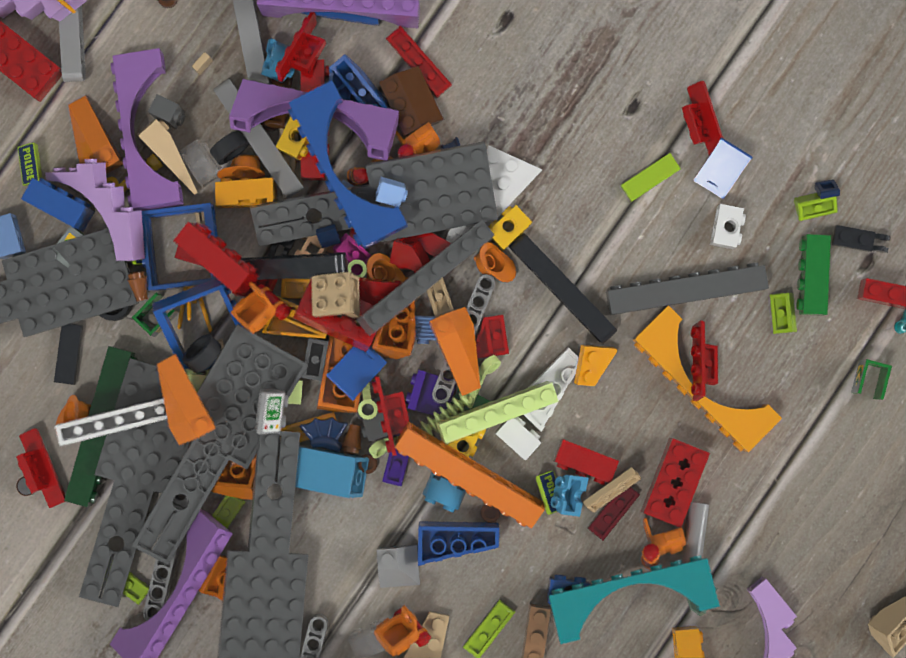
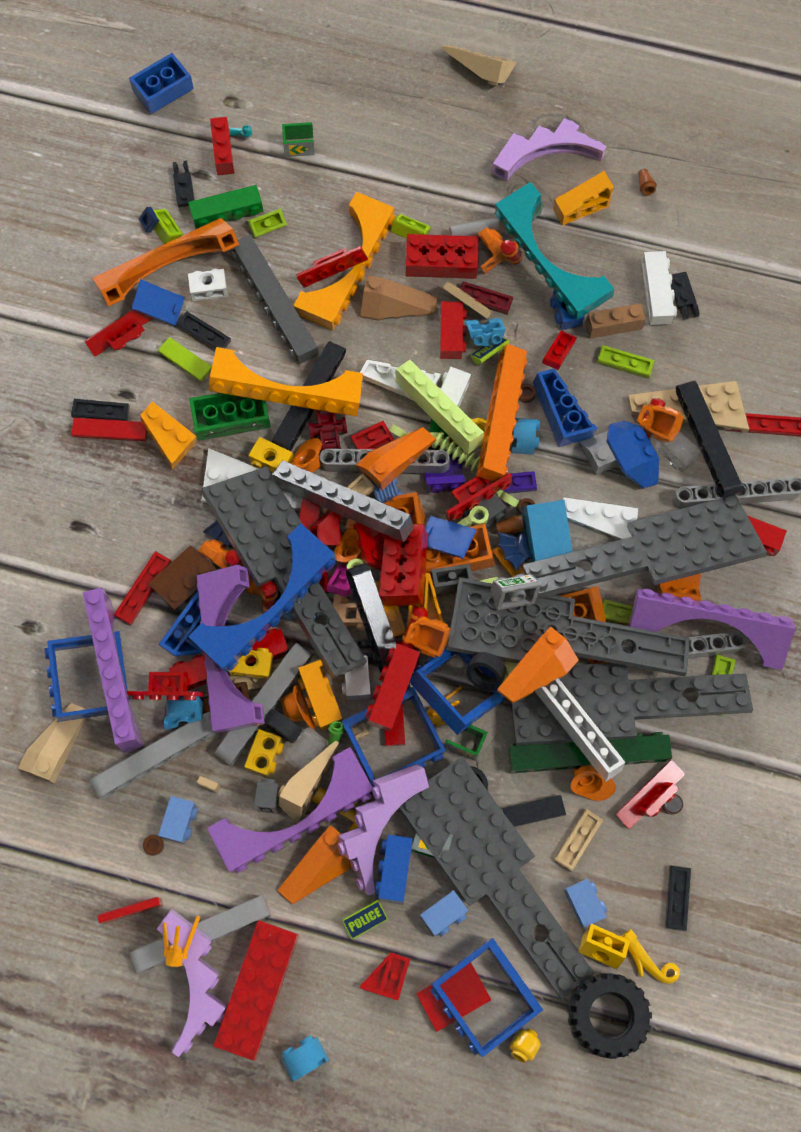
camera: 105 degrees left, 15 degrees down
dark orange cone [127,271,148,301] -> none
tan bracket [312,272,360,318] -> none
dark blue tile [316,224,341,248] -> none
light blue brick [375,177,408,208] -> none
light orange wing [574,345,617,386] -> none
none -> black tile [71,399,130,421]
none -> red tile [71,418,148,442]
none -> orange arch [92,218,239,307]
none -> light orange wedge [140,401,196,470]
none -> medium blue brick [158,796,198,844]
none -> black tile [176,311,231,350]
none -> green brick [189,393,271,441]
none -> light orange arch [208,347,363,417]
none -> yellow brick [244,729,284,778]
none -> dark red axle [308,409,348,451]
none -> bright green pin [328,721,345,745]
none -> white brick [341,656,371,700]
none -> medium nougat wedge [360,275,438,321]
none -> lime slope [391,214,431,239]
none -> red tile [542,330,577,370]
none -> tan tile [554,809,603,872]
none -> white wing [563,497,638,540]
none -> blue wedge [606,421,659,489]

